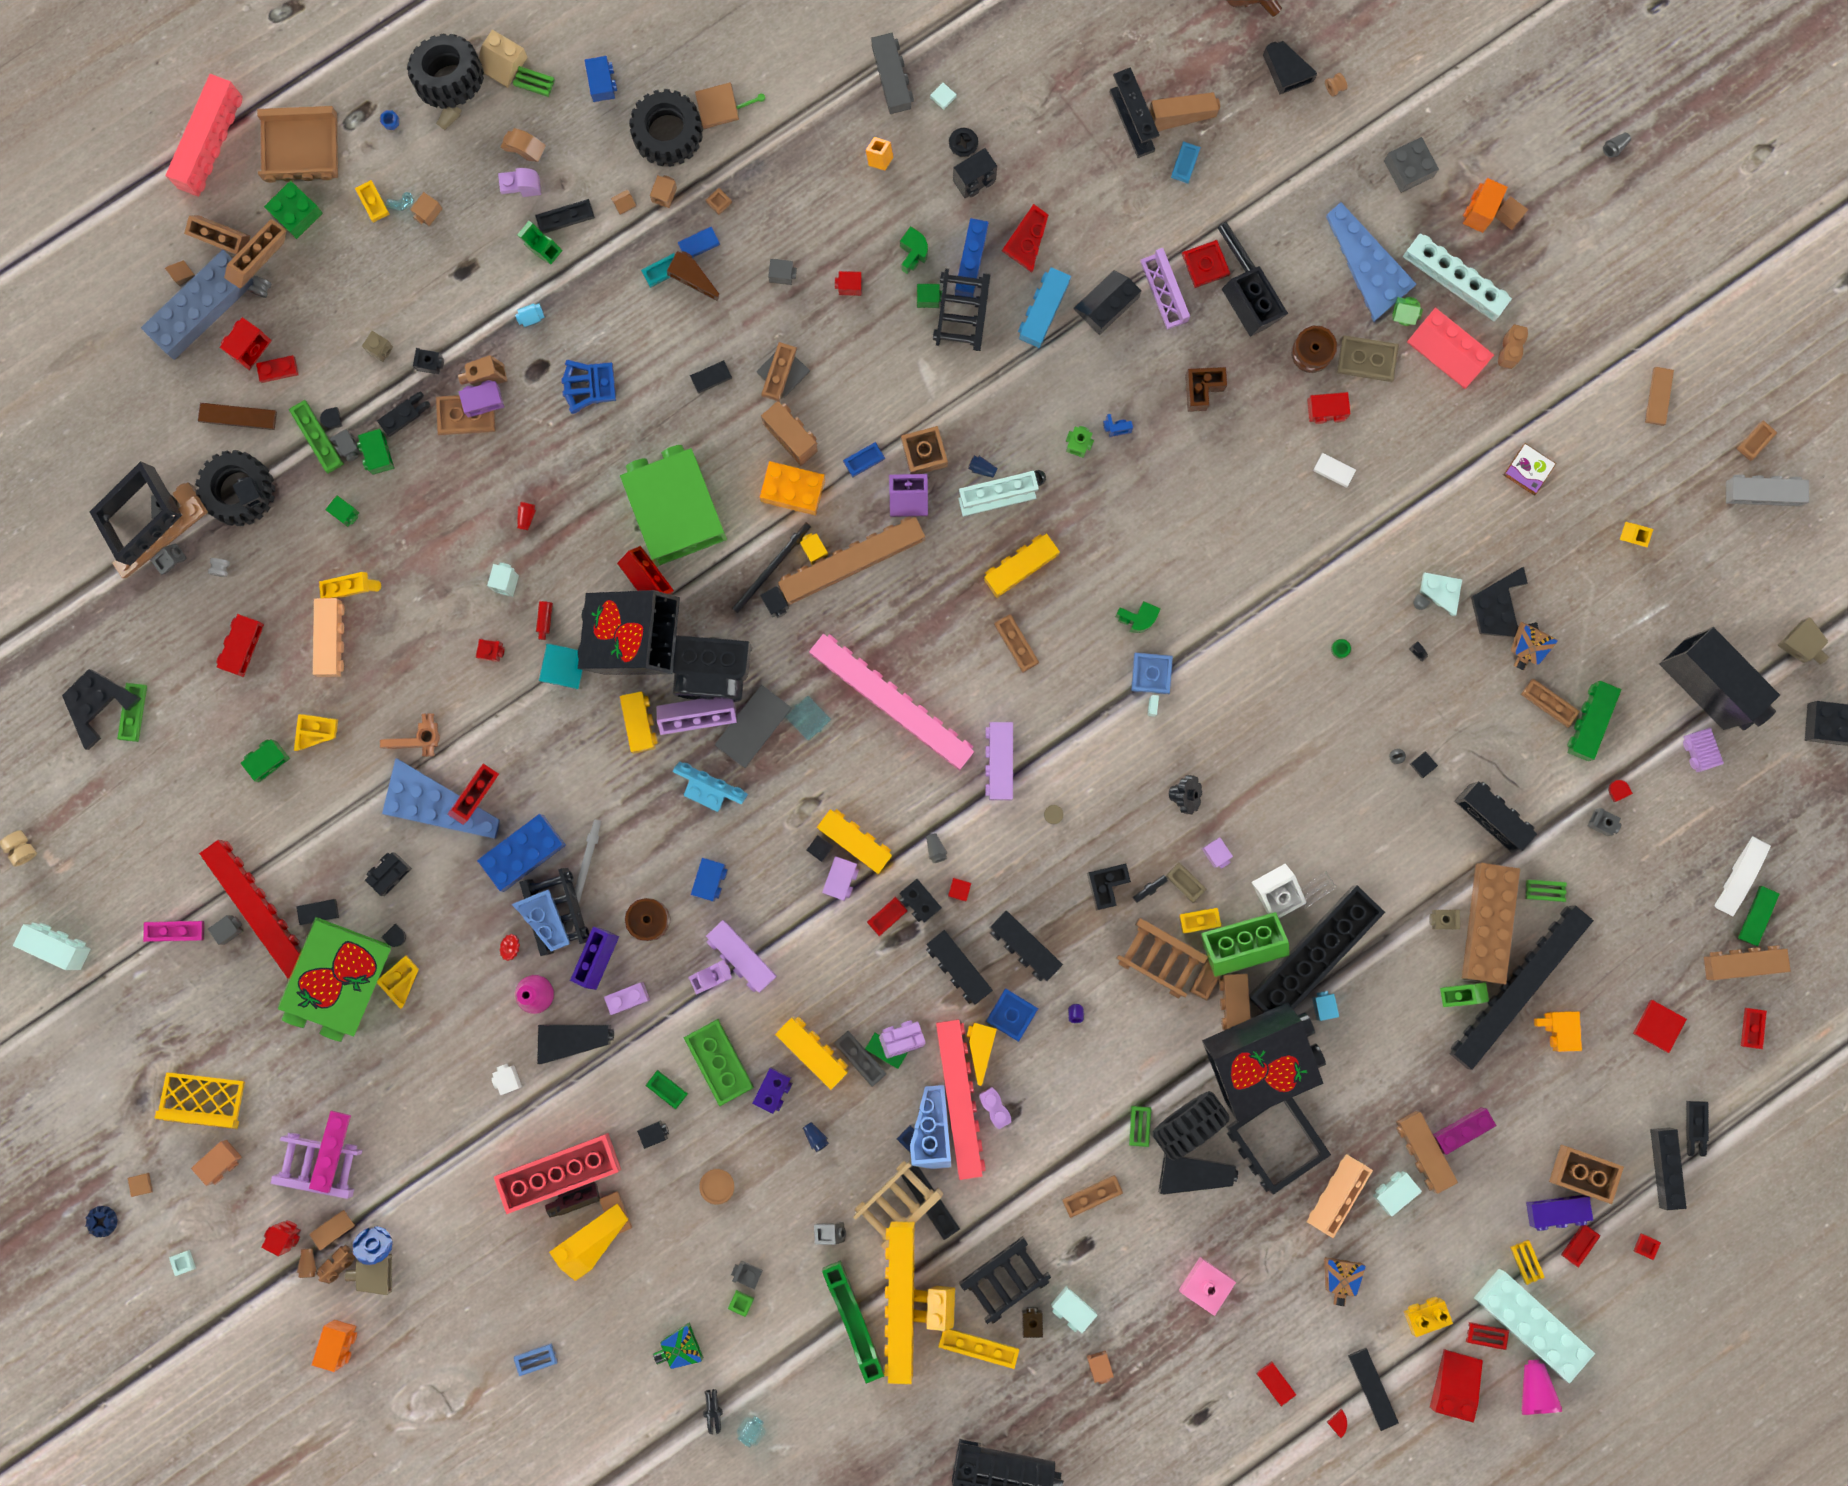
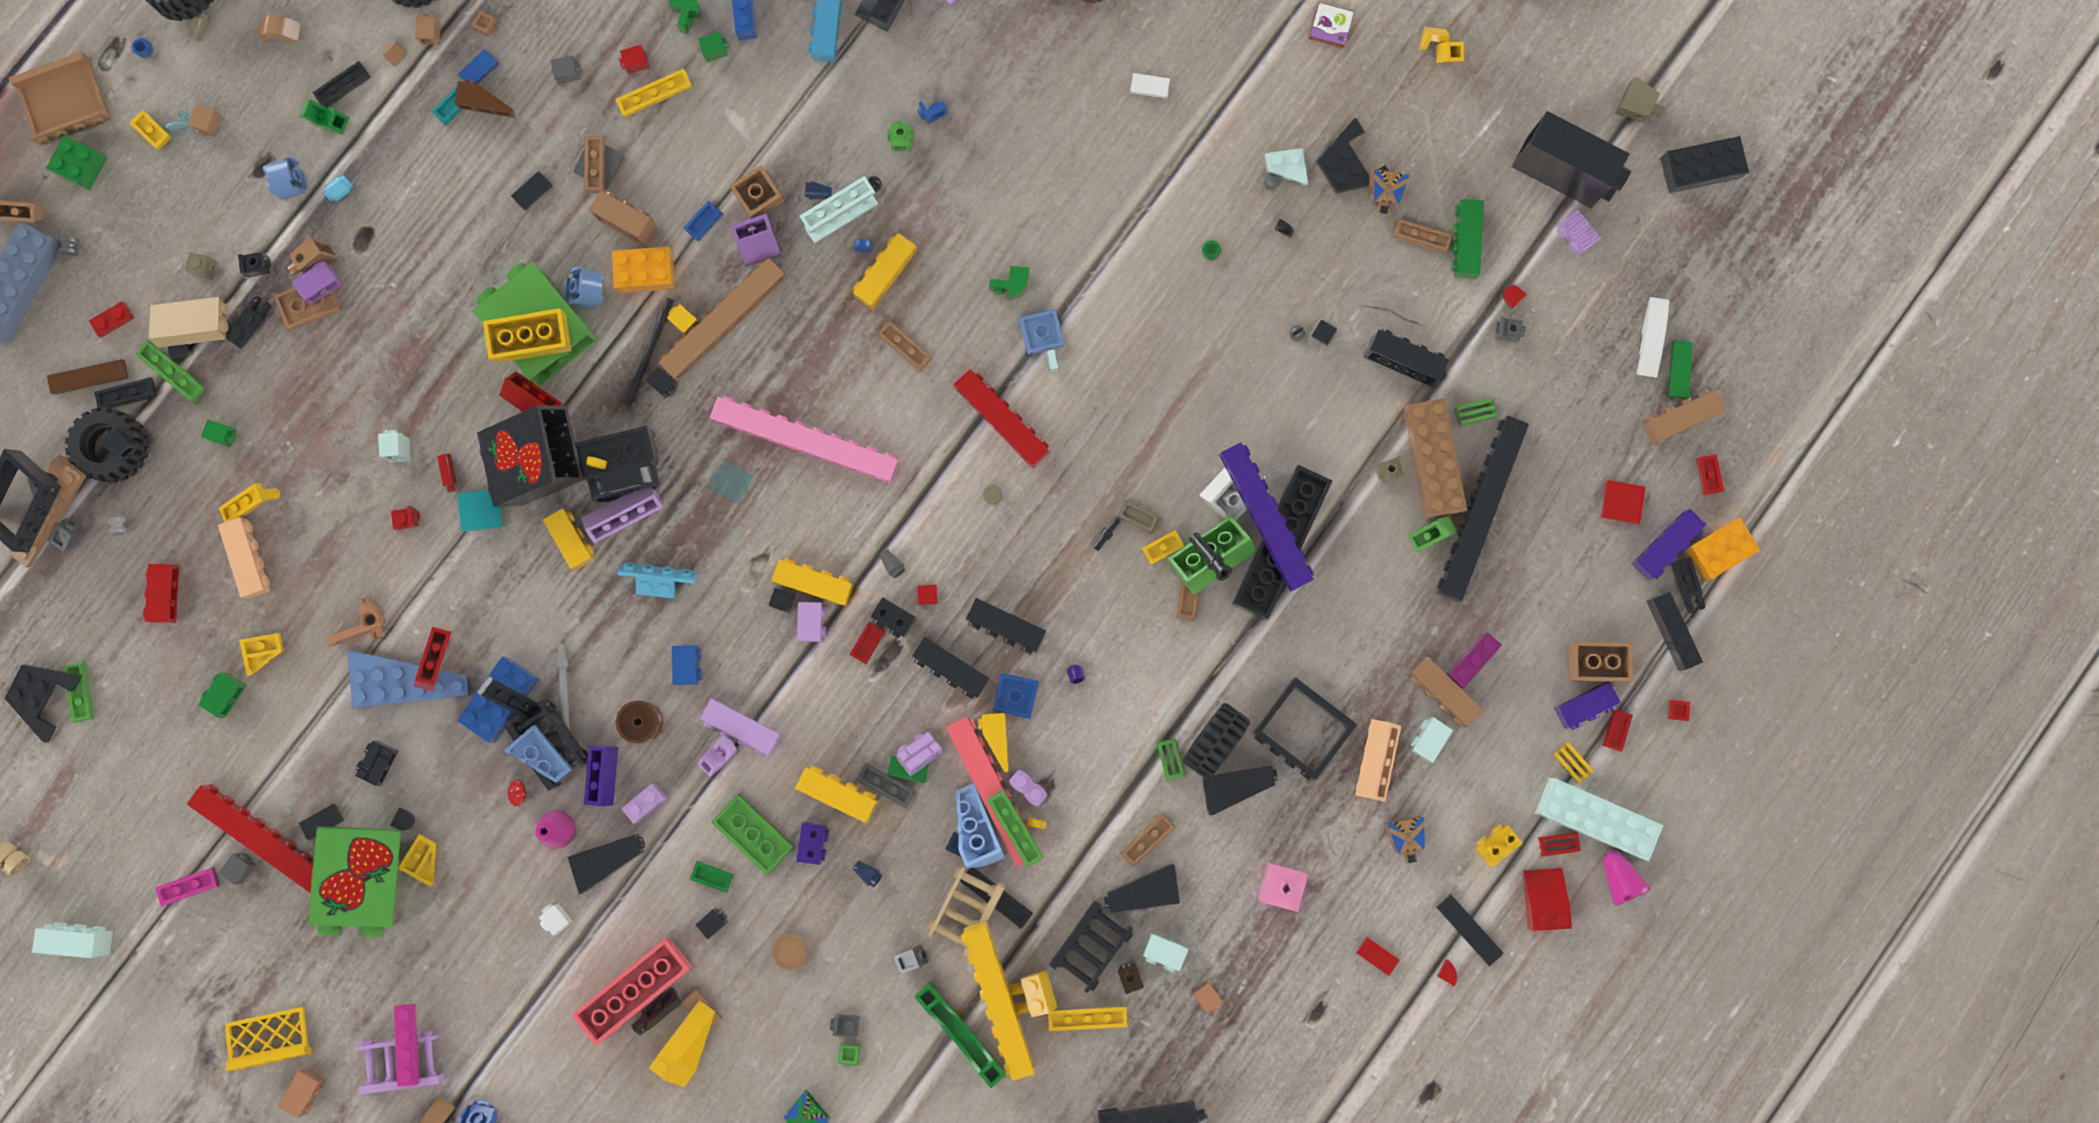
camera: 20 degrees left, 0 degrees up
red brick [219,317,272,371] -> none
medium nougat brick [224,219,287,289] -> none
dark grey brick [330,429,361,462] -> none
green brick [357,429,395,475] -> none
lavender brick [498,168,541,197] -> none
red cone [517,502,536,530] -> none
blue plate [561,360,616,414] -> none
dark grey tile [715,684,792,768] -> none
black fence [933,268,991,351] -> none
lavender brick [985,722,1013,801] -> none
black brick [1087,863,1131,911] -> none
medium nougat fence [1116,918,1208,999] -> none
black plant [1169,775,1202,815] -> none
reddish brown brick [1185,367,1227,412] -> none
lavender brick [1202,837,1233,869] -> none
black brick [1202,1002,1326,1122] -> none
medium nougat brick [1219,974,1251,1030] -> none
red brick [1307,392,1351,424] -> none
medium azure brick [1312,991,1339,1021] -> none
light orange hinge [1534,1011,1582,1052] -> none
none -> black tile [94,377,157,409]
none -> tan brick [149,297,229,348]
none -> medium blue brick [263,156,308,200]
none -> black tile [477,676,541,720]
none -> yellow brick [483,308,571,364]
none -> medium blue brick [564,267,605,309]
none -> yellow tile [586,457,607,469]
none -> yellow plate [615,68,693,118]
none -> blue tile [853,239,872,253]
none -> red brick [953,369,1049,469]
none -> bright green tile [987,790,1044,868]
none -> yellow tile [1026,818,1047,829]
none -> black slope [1104,863,1180,913]
none -> black pin [1189,533,1232,581]
none -> dark purple brick [1219,442,1314,592]
none -> yellow tile [1420,27,1450,50]
none -> dark purple brick [1632,508,1707,580]
none -> light orange brick [1686,517,1760,581]

